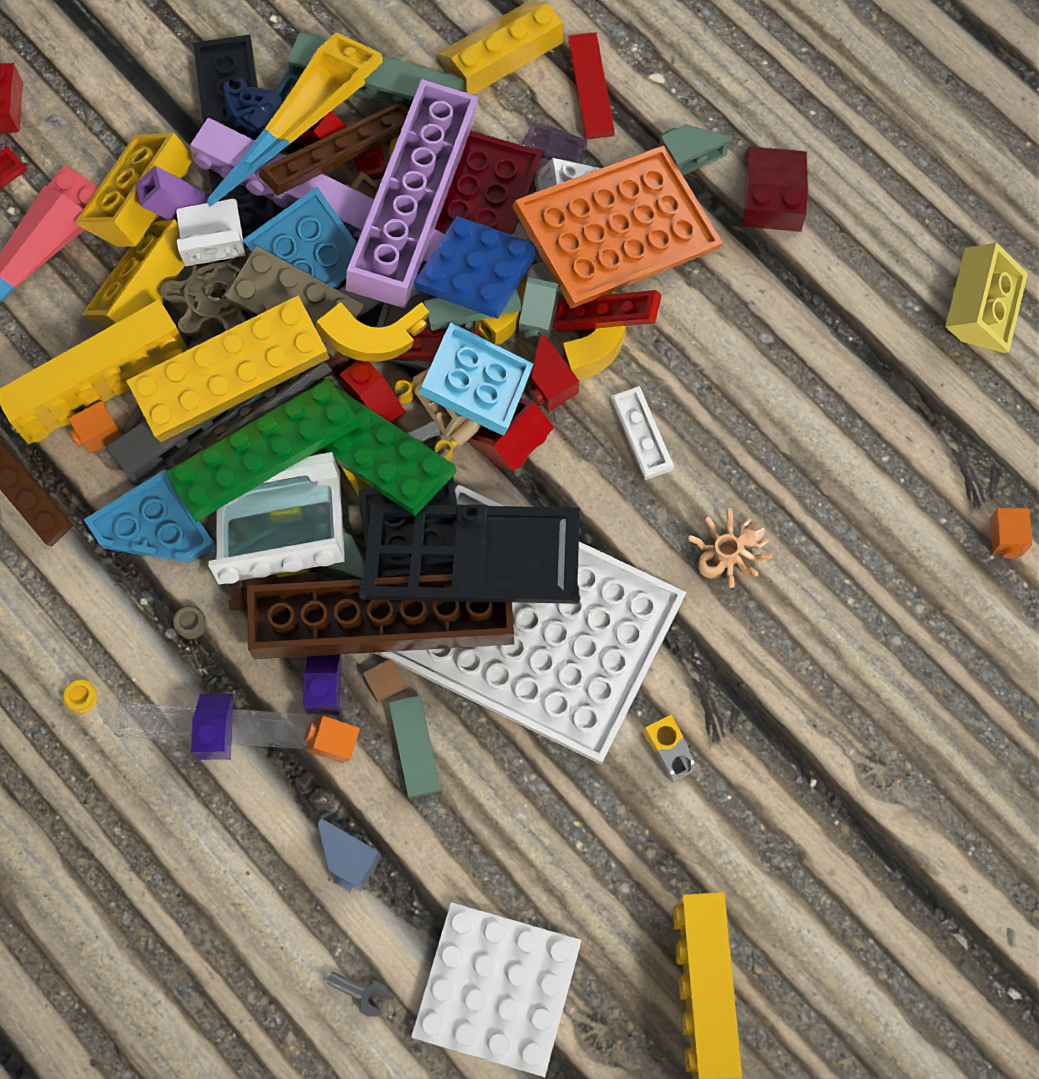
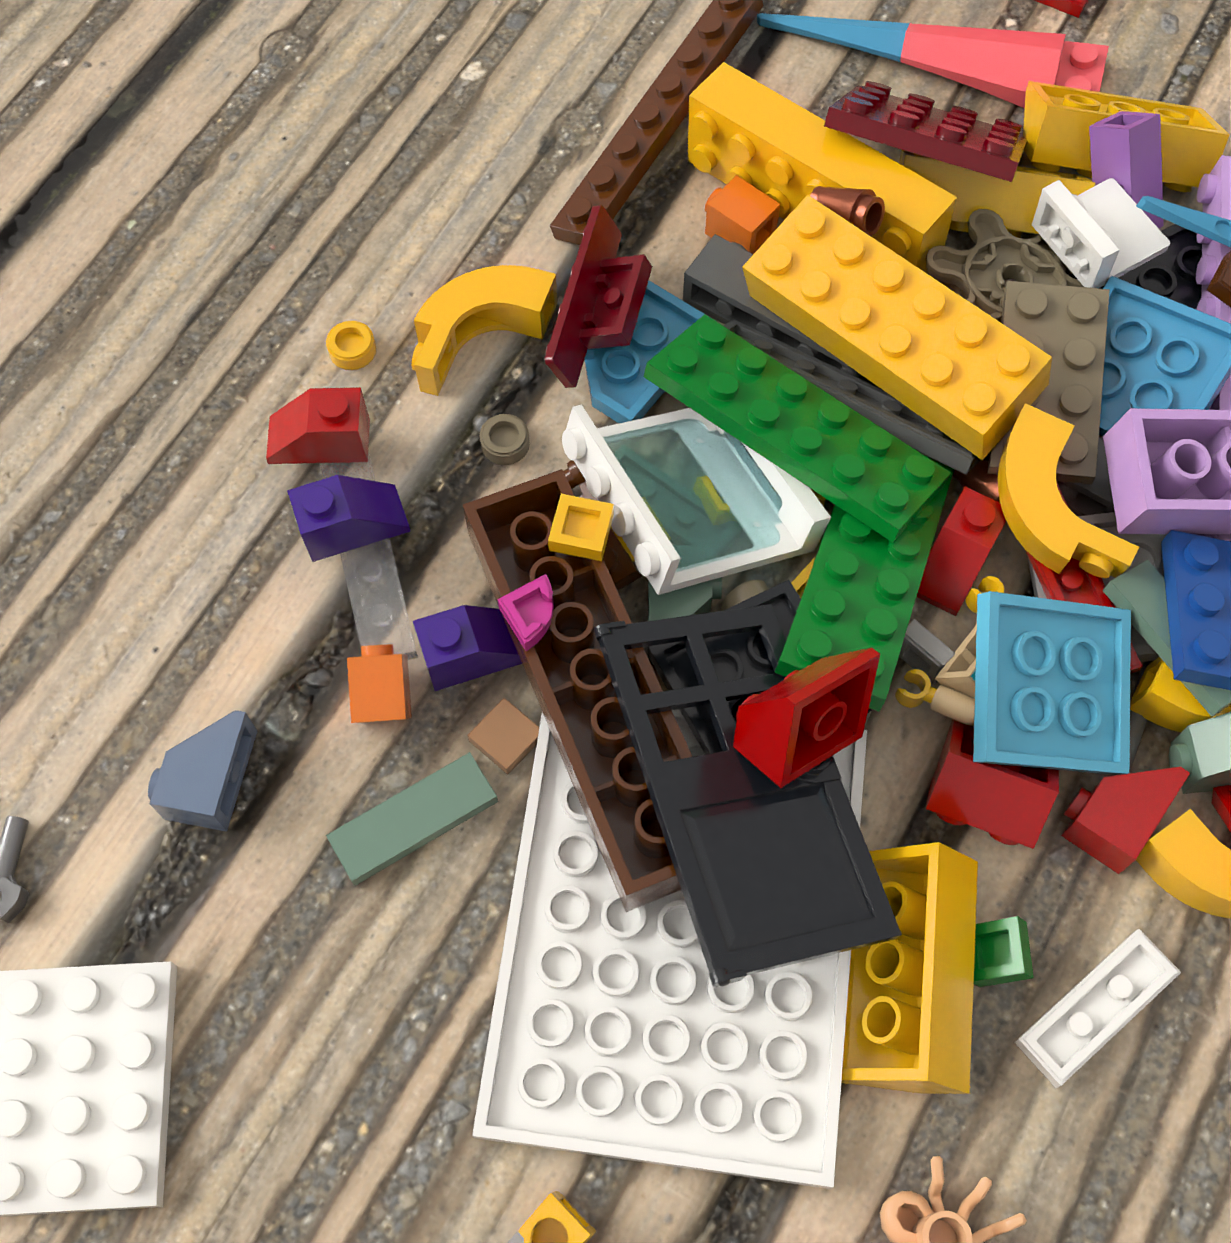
camera: 70 degrees right, 5 degrees down
none -> red slope [266,387,370,464]
none -> yellow arch [411,265,558,396]
none -> dark pink tile [497,574,554,651]
none -> dark red bracket [545,205,653,388]
none -> yellow tile [548,494,614,561]
none -> red slope [733,647,880,788]
none -> copper cone [810,186,885,237]
none -> dark red plate [824,81,1027,182]
none -> yellow slope [841,842,978,1094]
none -> green plate [974,916,1034,987]

